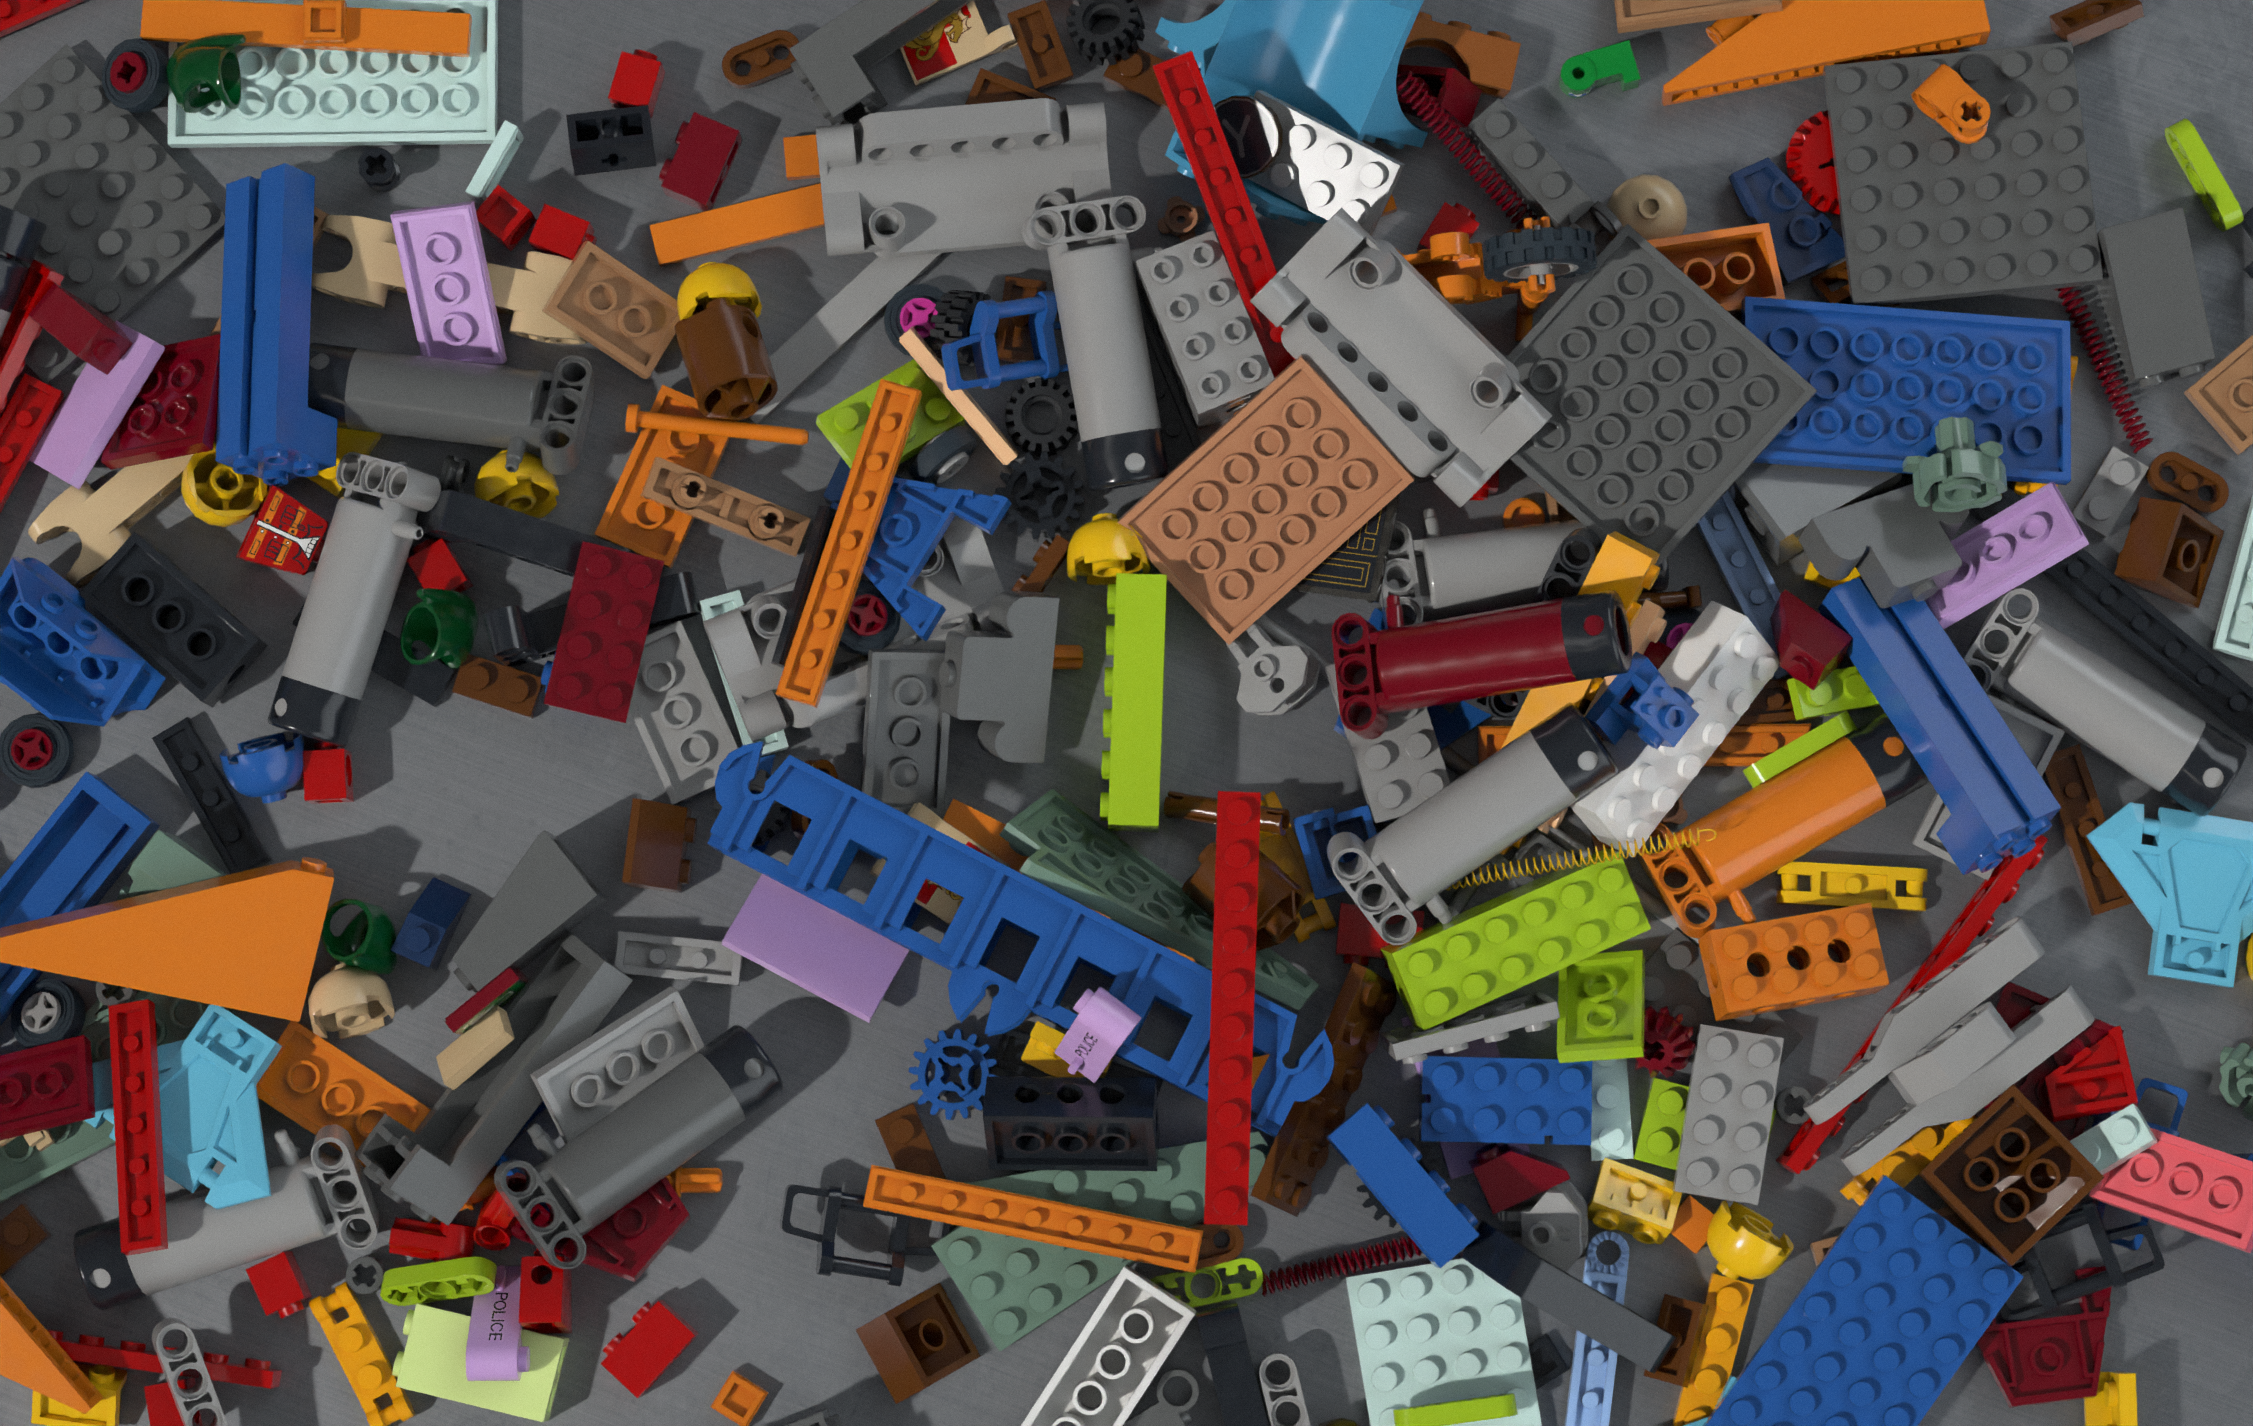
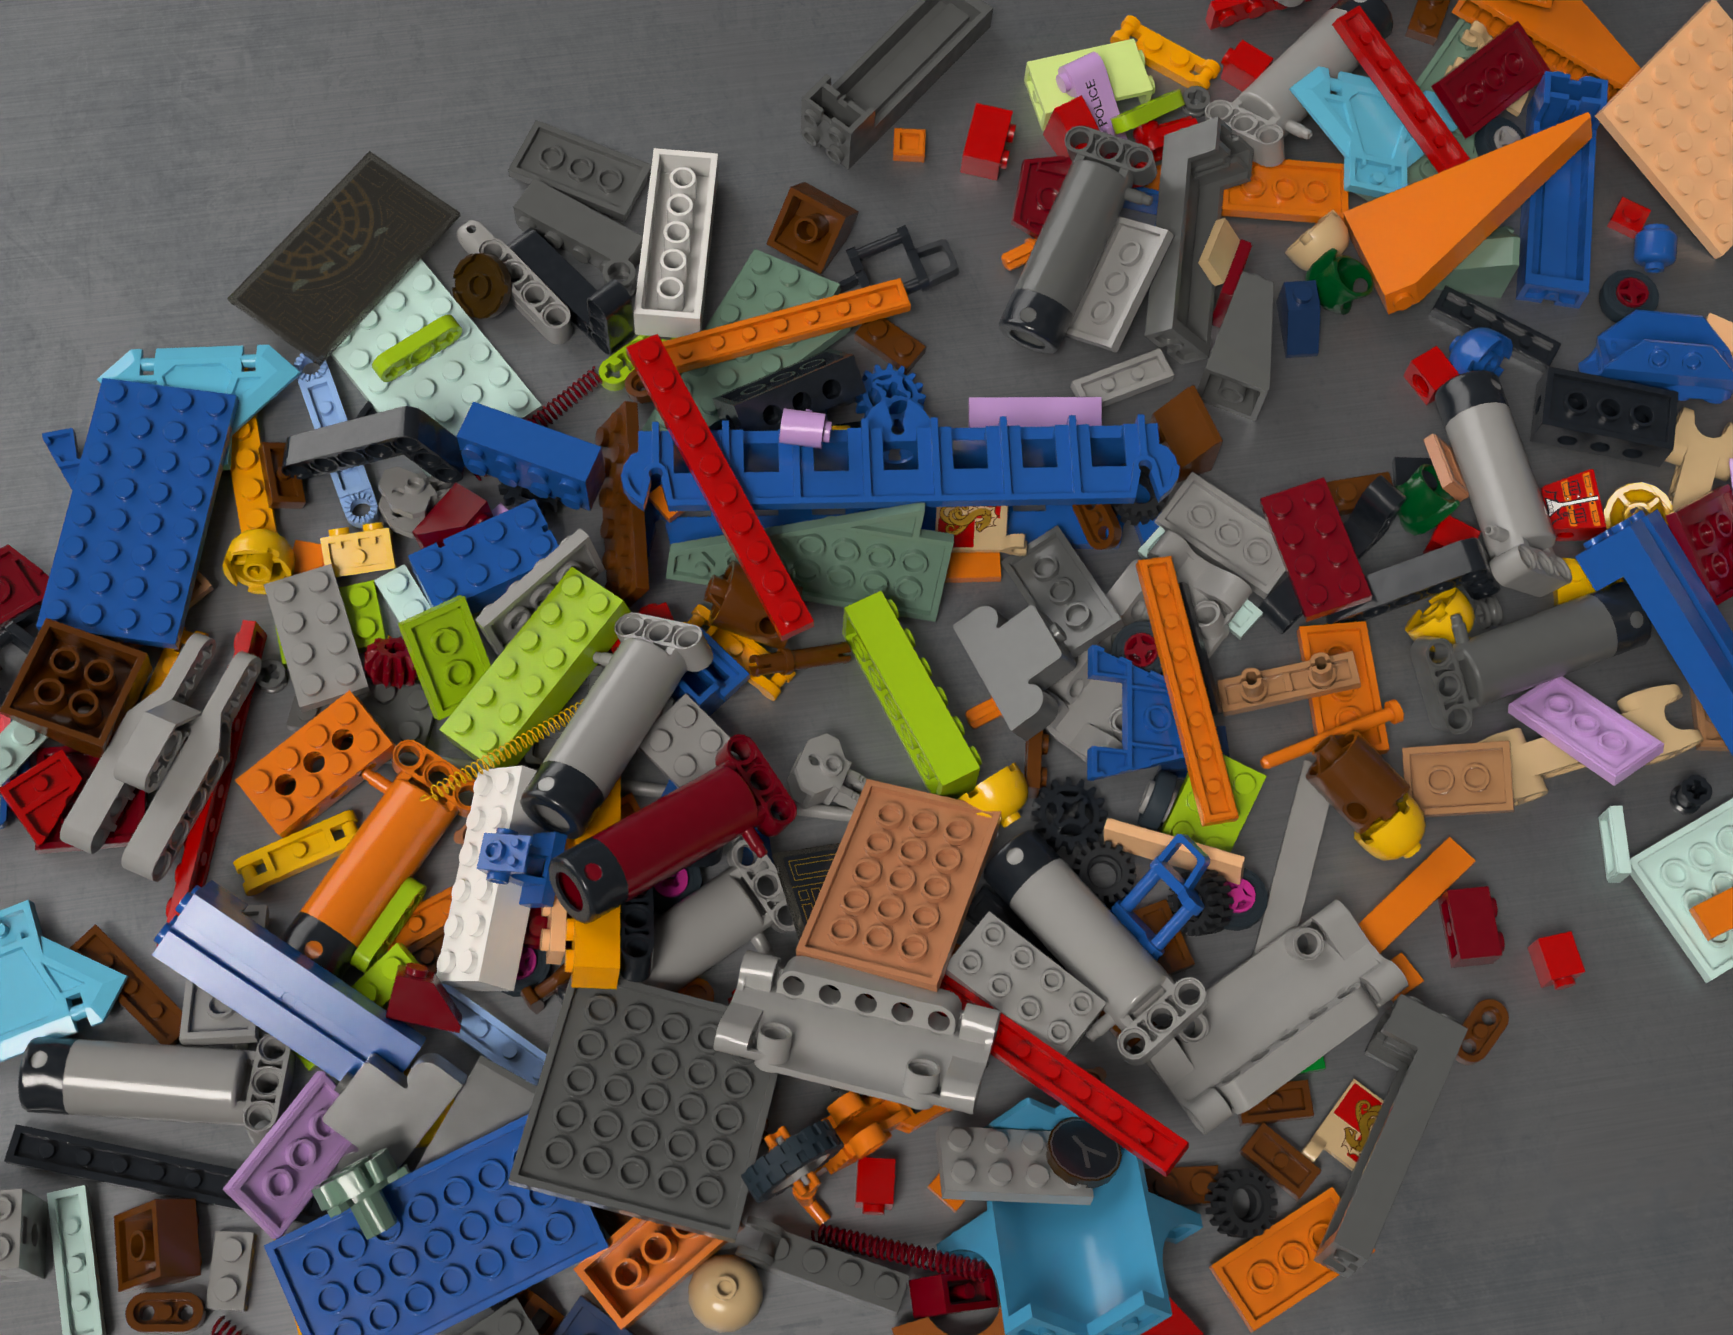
camera: 140 degrees right, 15 degrees down
red brick [476,185,537,252] -> none
red brick [528,203,597,260] -> none
black brick [566,105,657,176] -> none
none -> nougat tile [1423,434,1469,502]

